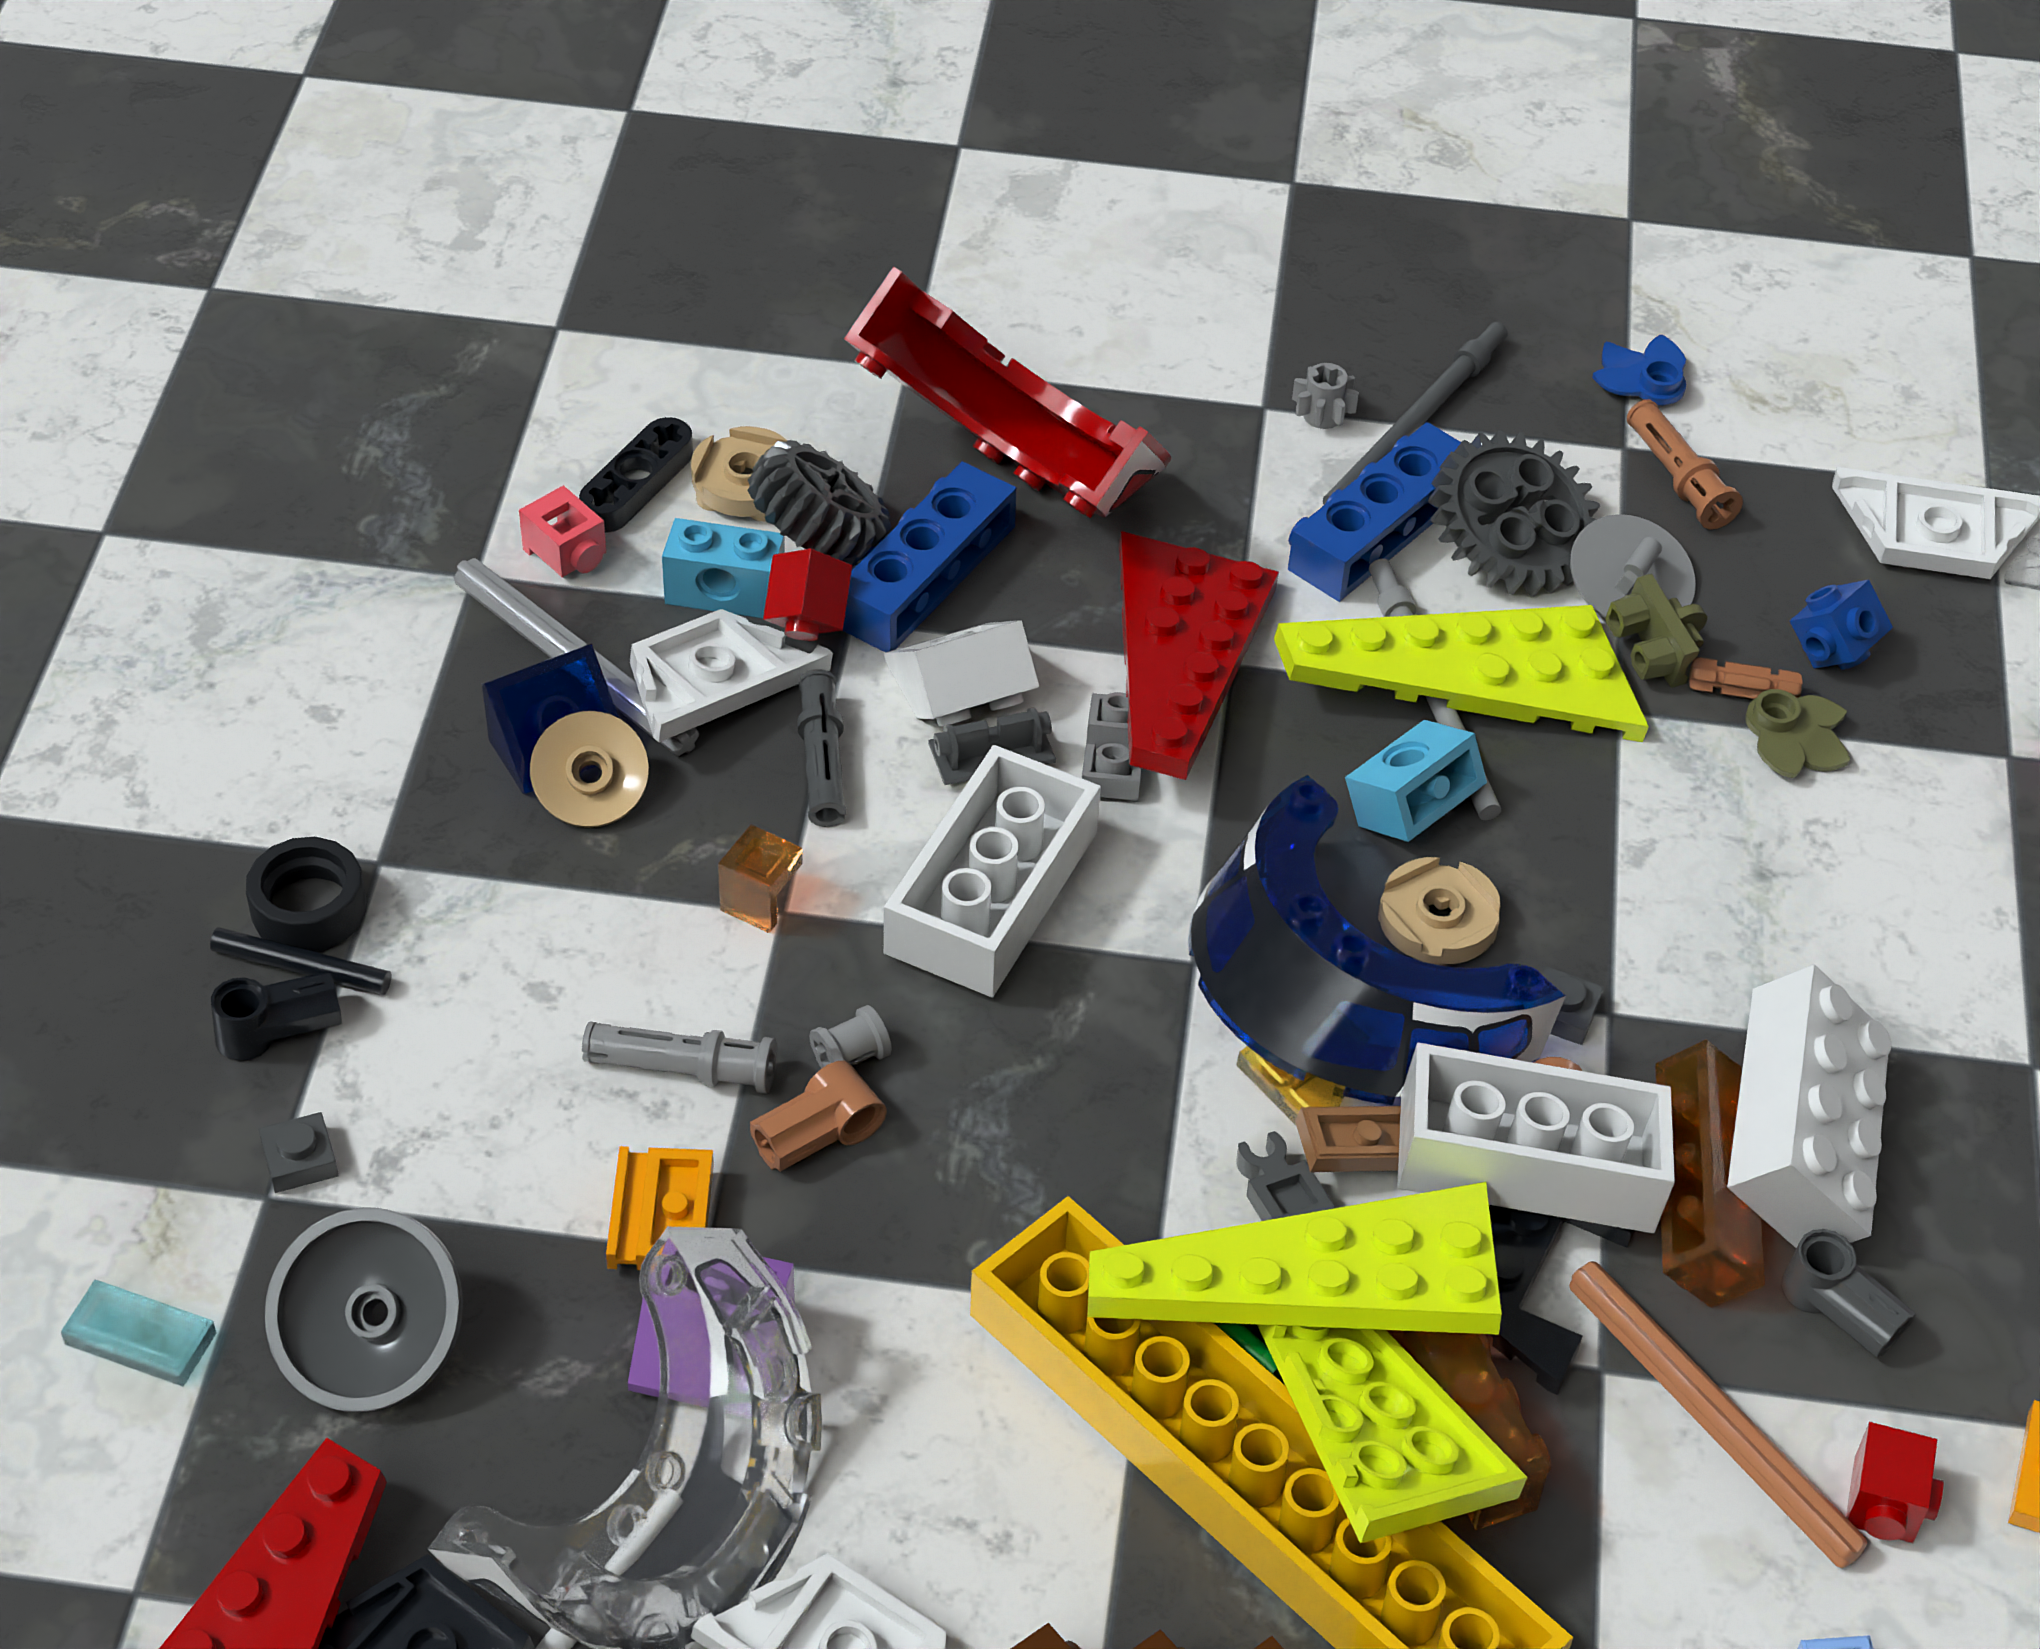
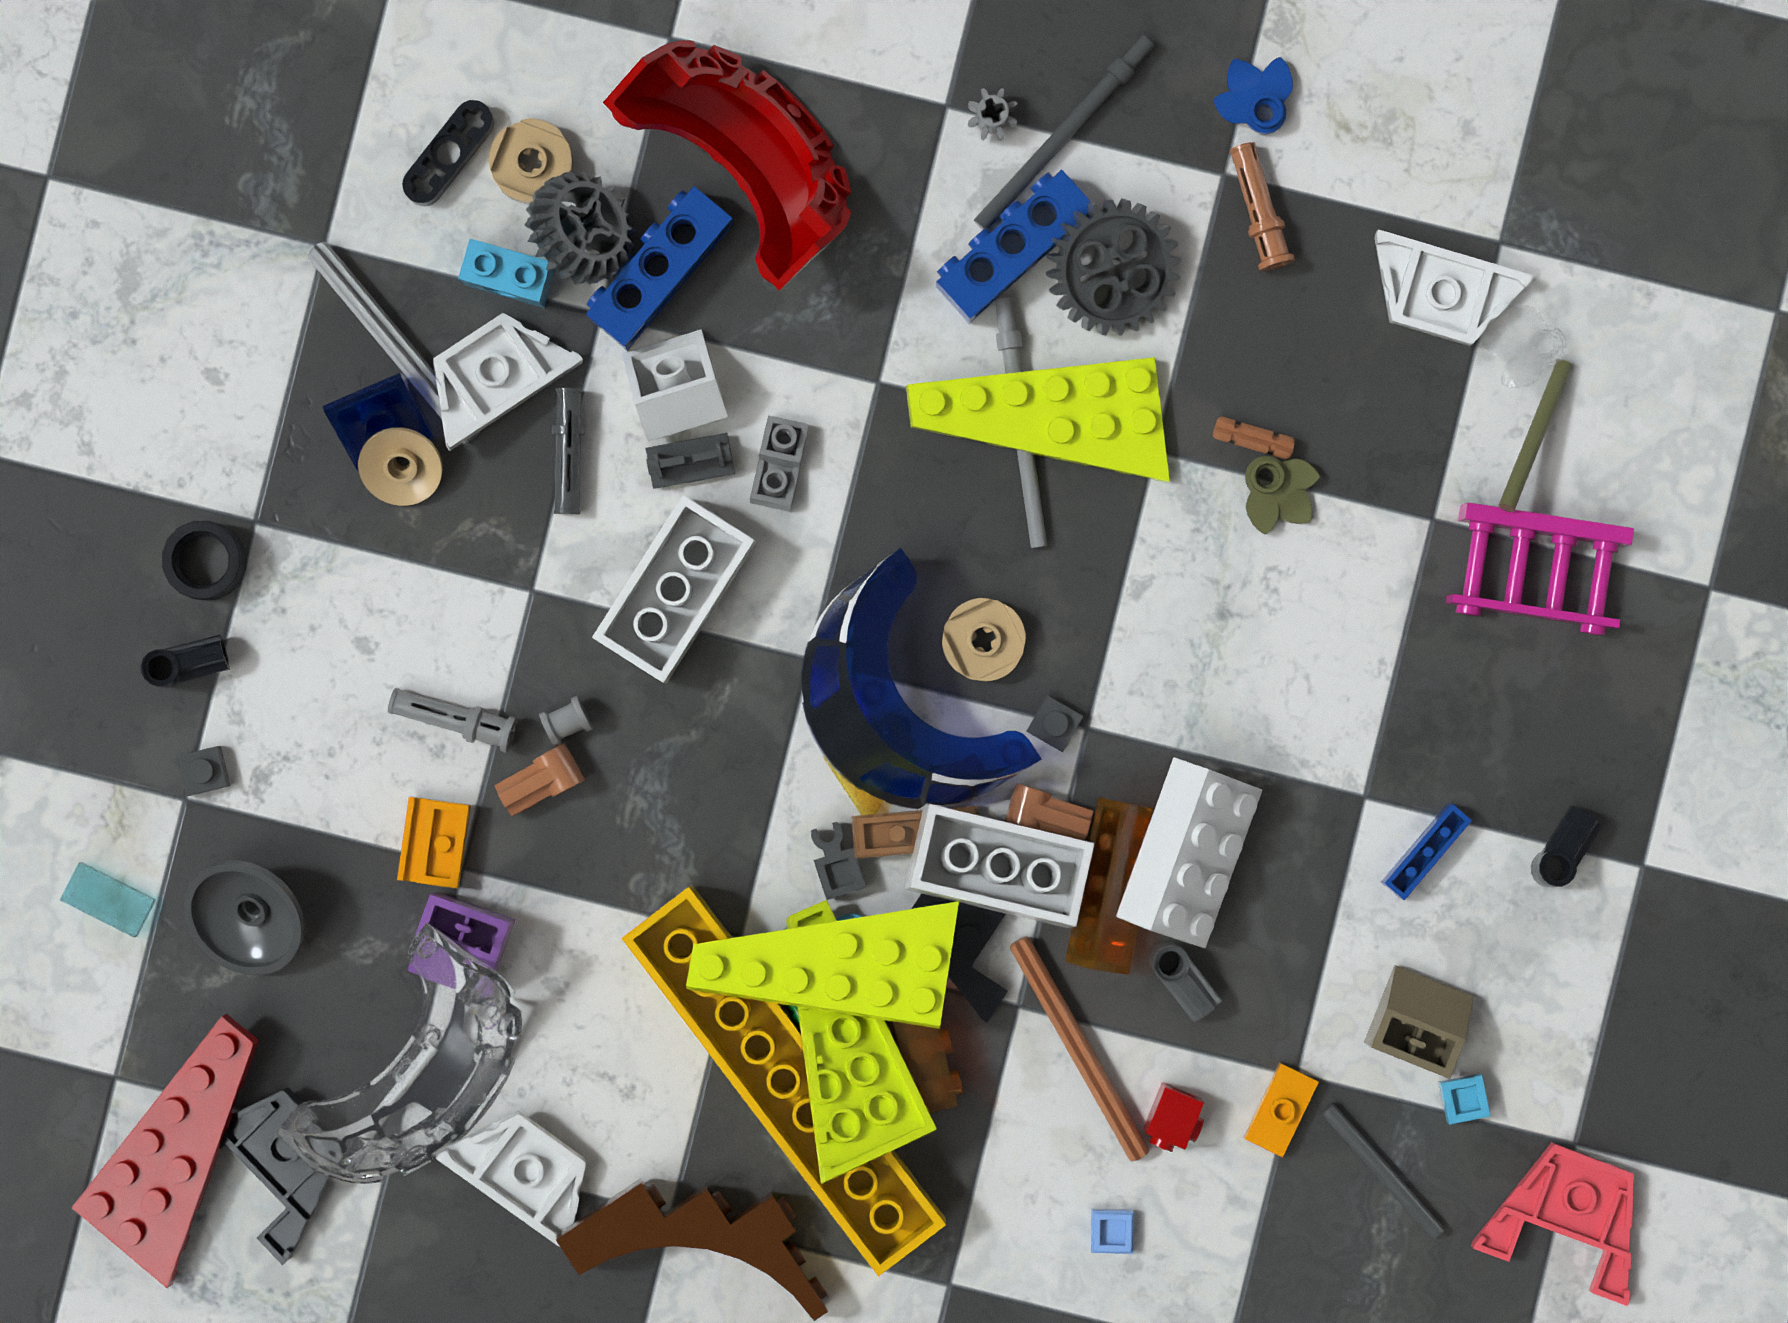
camera: 10 degrees right, 40 degrees up
black bar [210,927,392,995] -> none
coral brick [519,485,606,577] -> none
clear orange panel [718,824,803,933] -> none
red brick [763,548,852,641] -> none
red wing [1119,531,1279,780] -> none
medium azure brick [1345,720,1487,842] -> none
light grey shield [1570,514,1696,618] -> none
olive hips [1605,573,1708,688] -> none
blue brick [1790,580,1893,669] -> none

